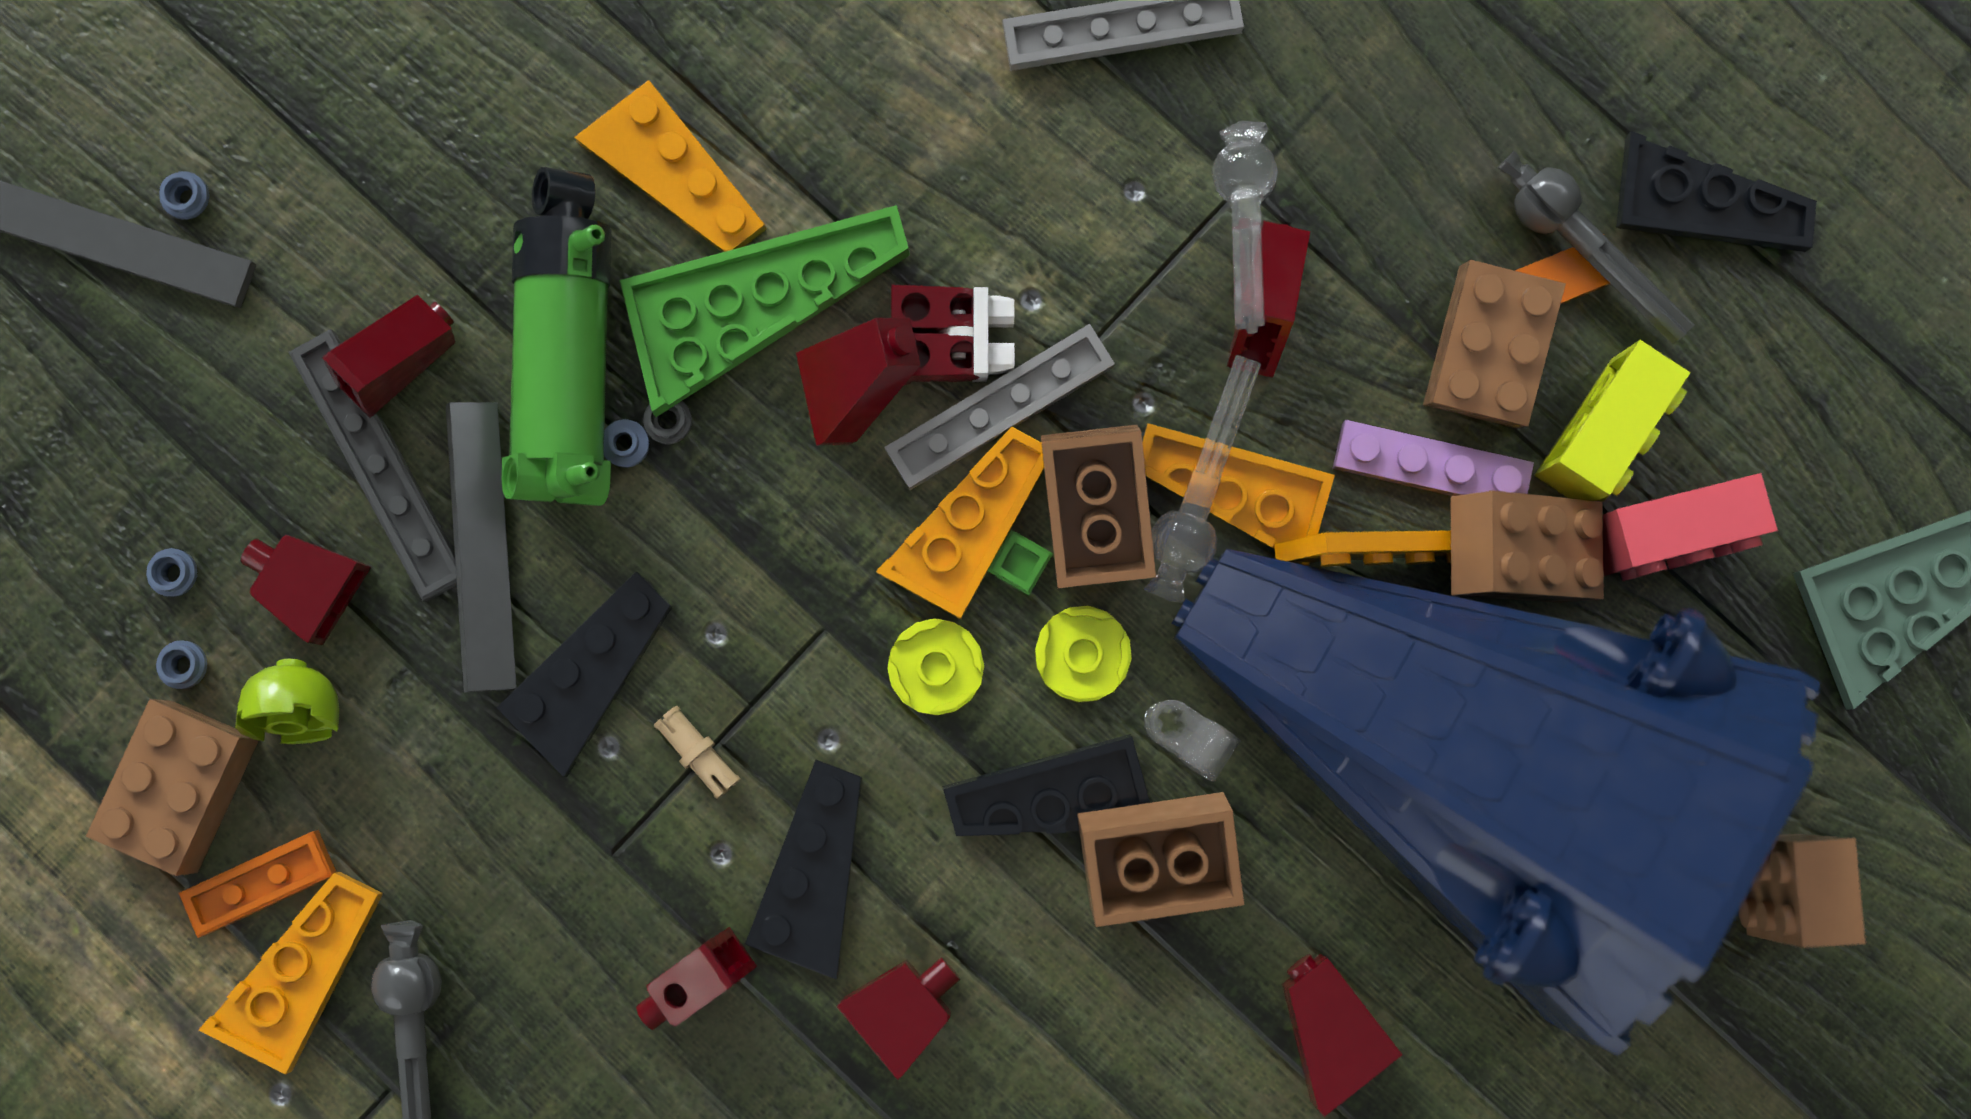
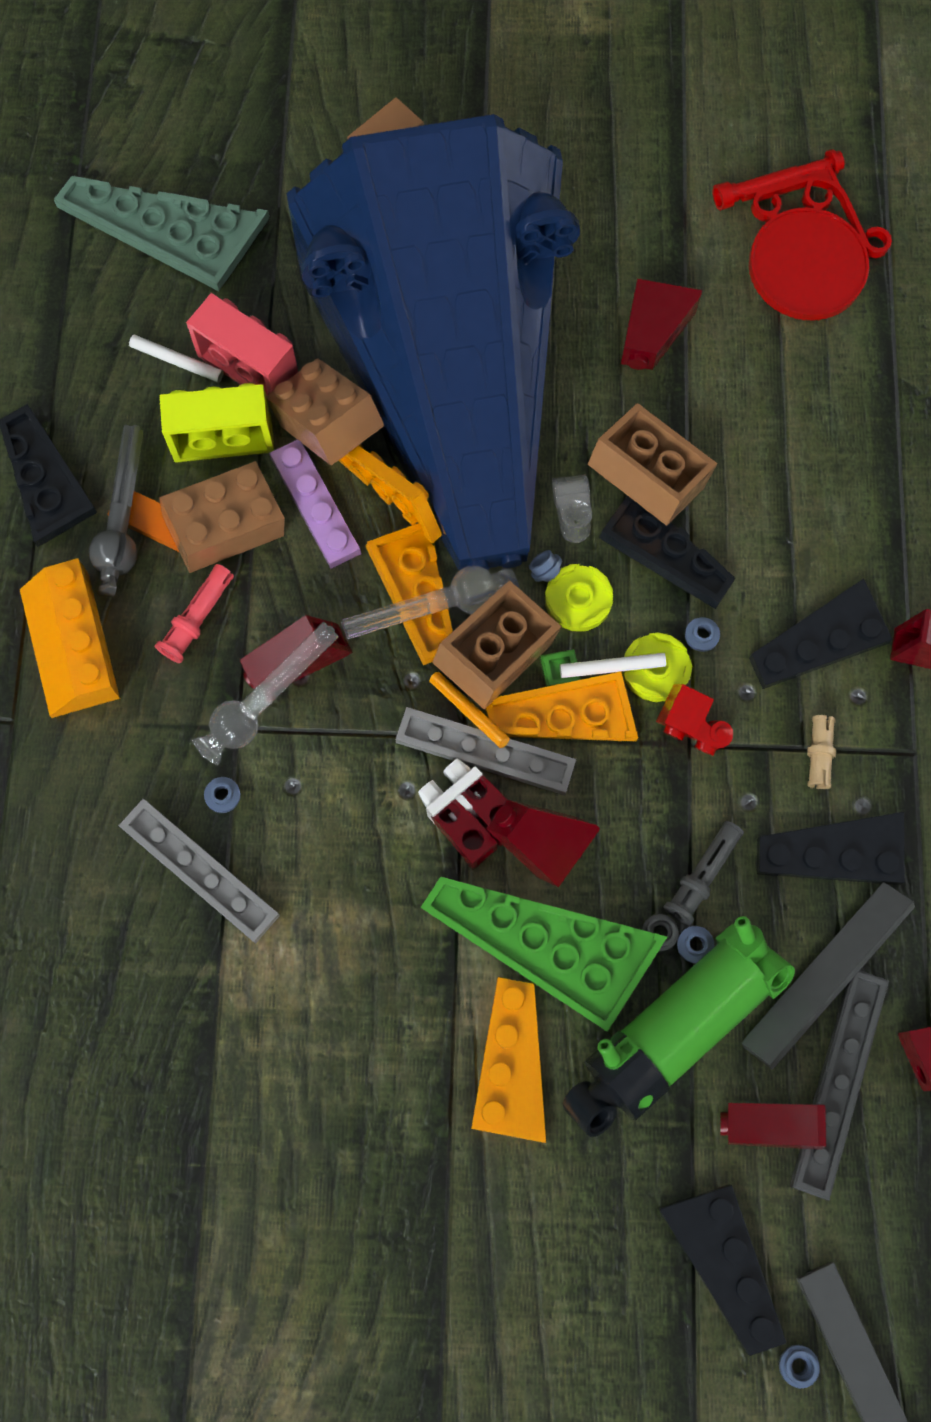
camera: 135 degrees left, 10 degrees down
dark red torso [836,957,961,1080] -> none
none -> light orange slope [19,558,120,718]
none -> white bar [129,334,224,383]
none -> coral pin [155,564,234,663]
none -> sand blue plate [204,777,241,813]
none -> light orange bar [429,672,510,748]
none -> sand blue plate [529,550,562,582]
none -> white bar [560,653,666,678]
none -> red brick [656,684,733,756]
none -> black wing [658,1184,786,1356]
none -> dark grey pin [663,821,744,925]
none -> sand blue plate [685,617,720,652]

